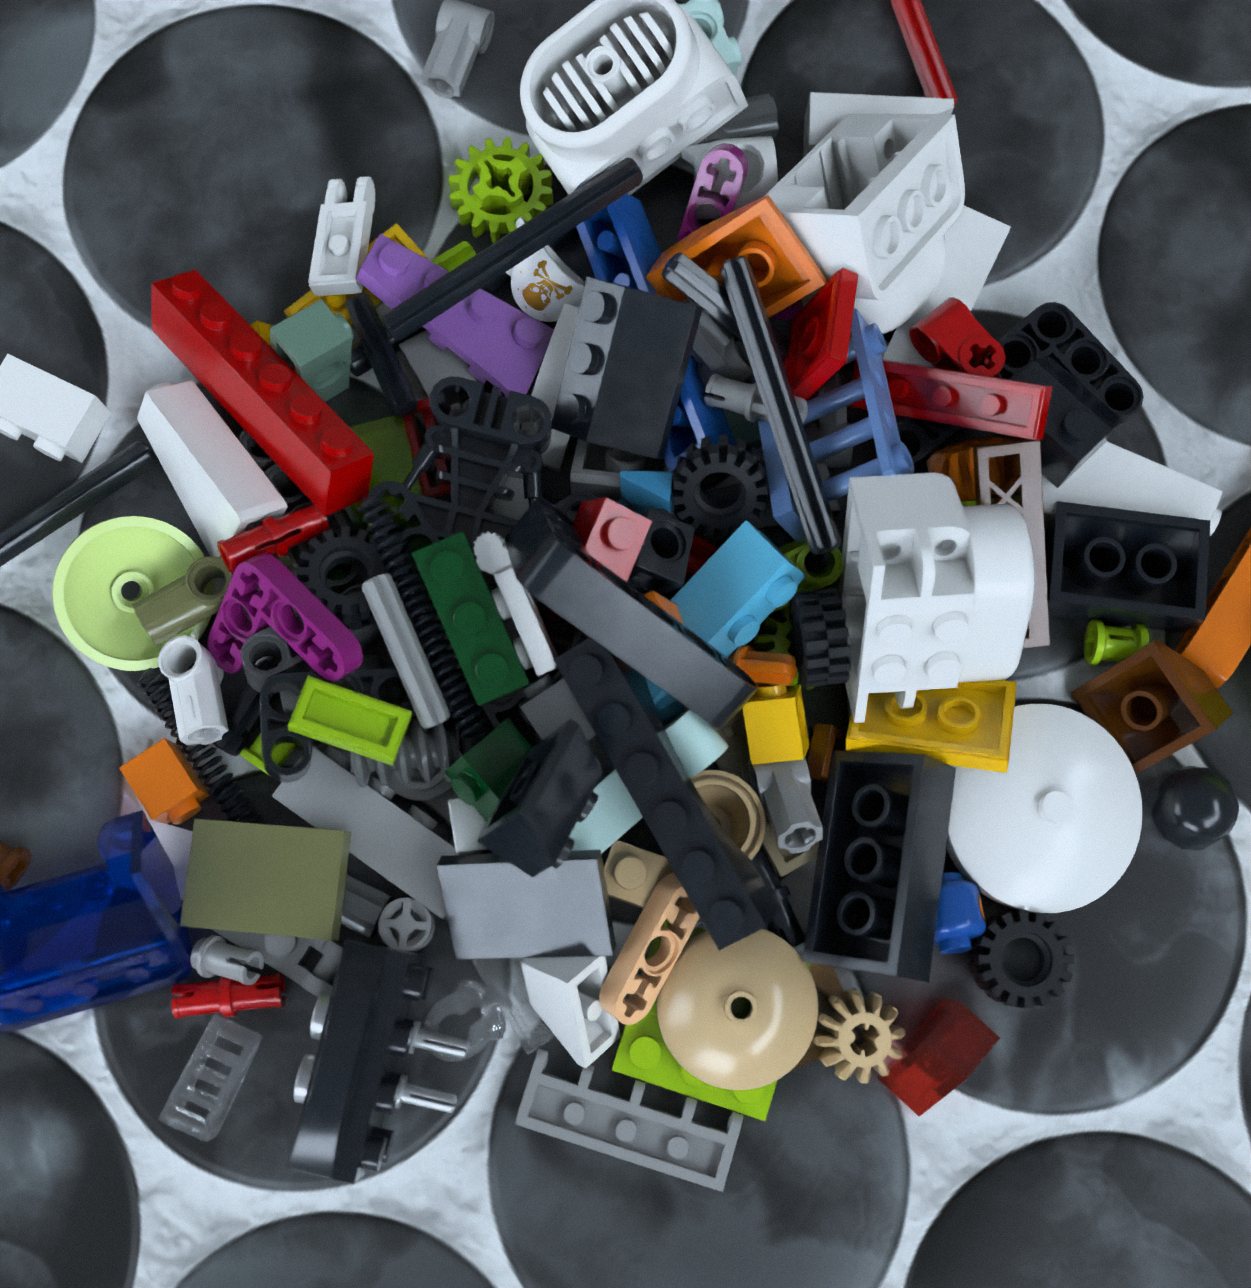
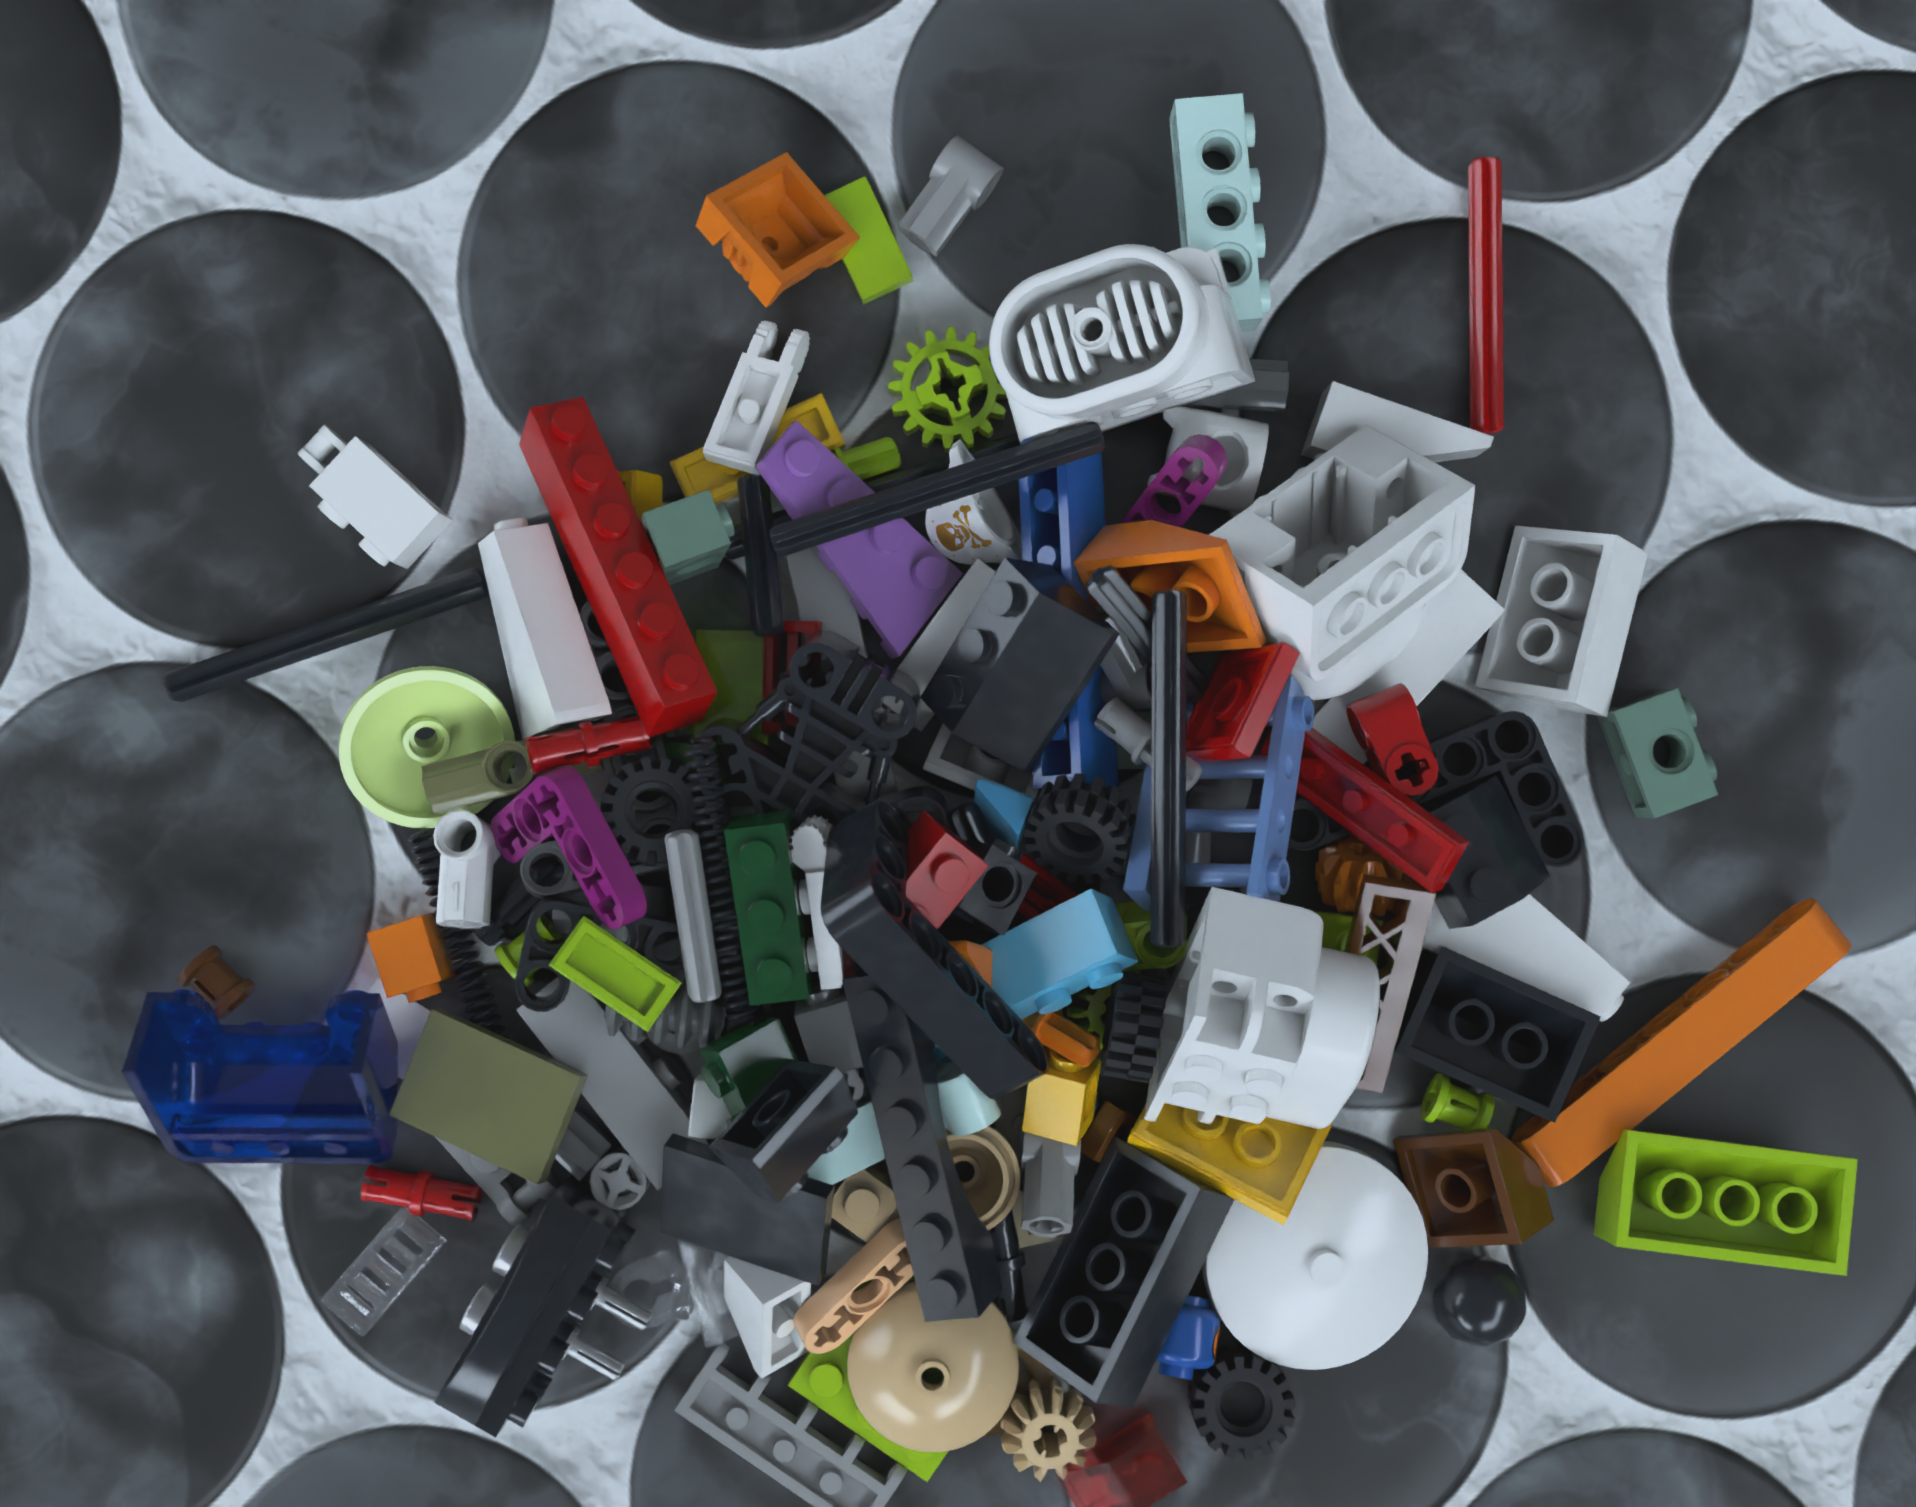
camera: 20 degrees right, 10 degrees up
light grey pin [190,935,264,985] -> none
none -> orange brick [695,152,860,308]
none -> lime tile [824,176,913,305]
none -> white slope [1475,525,1648,717]
none -> sand green brick [1597,688,1718,819]

